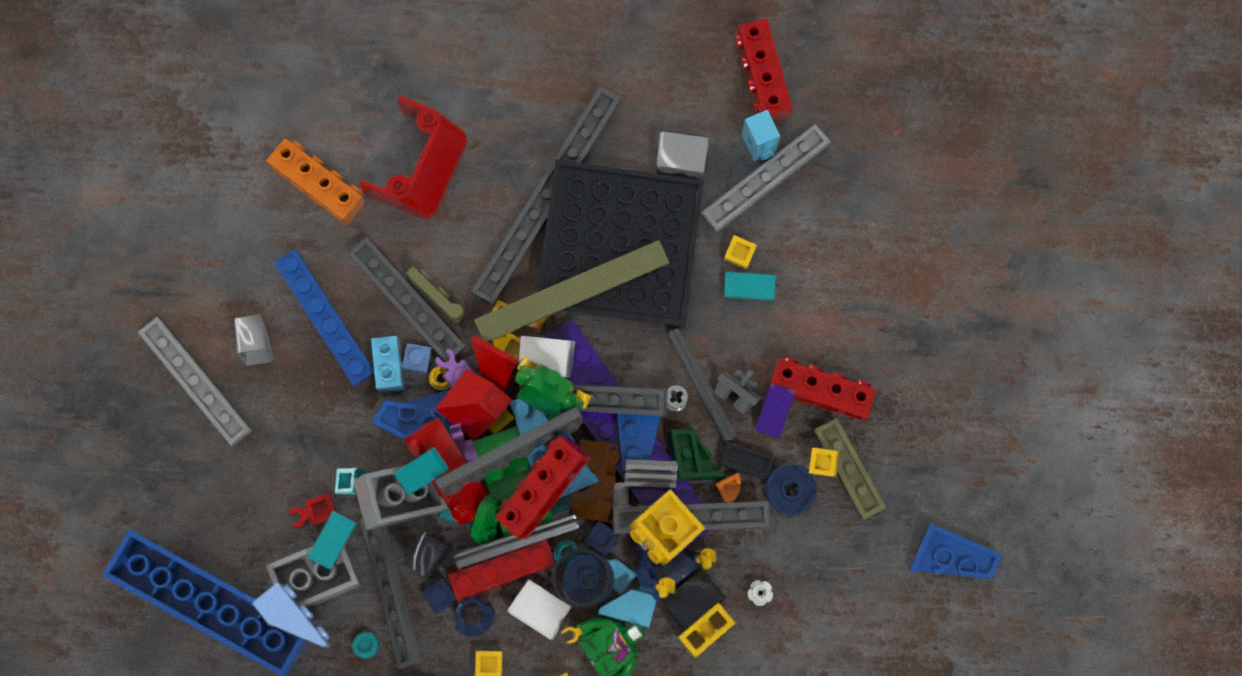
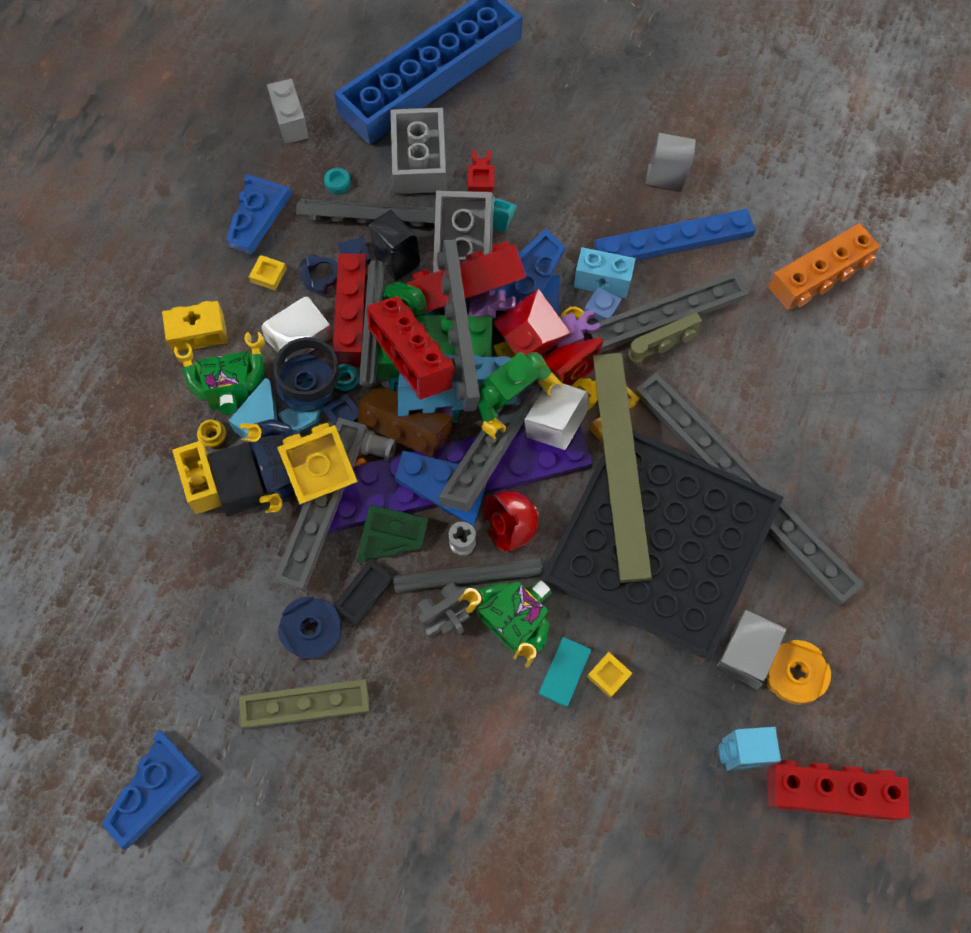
camera: 110 degrees right, 10 degrees down
light grey tile [138,316,252,447] -> none
light blue slope [252,582,331,648] -> none
teal tile [307,511,357,570] -> none
red windscreen [359,96,468,219] -> none
teal tile [394,448,449,495] -> none
light grey tile [624,459,678,488] -> none
light grey tile [701,124,831,233] -> none
orange tile [715,473,741,503] -> none
white plate [748,580,773,606] -> none
dark purple tile [755,383,795,438] -> none
red brick [768,357,876,422] -> none
yellow plate [809,447,839,477] -> none
none -> yellow plate [197,419,227,448]
none -> green torso [458,580,551,668]
none -> red cylinder [483,490,539,552]
none -> light orange plate [766,640,831,705]

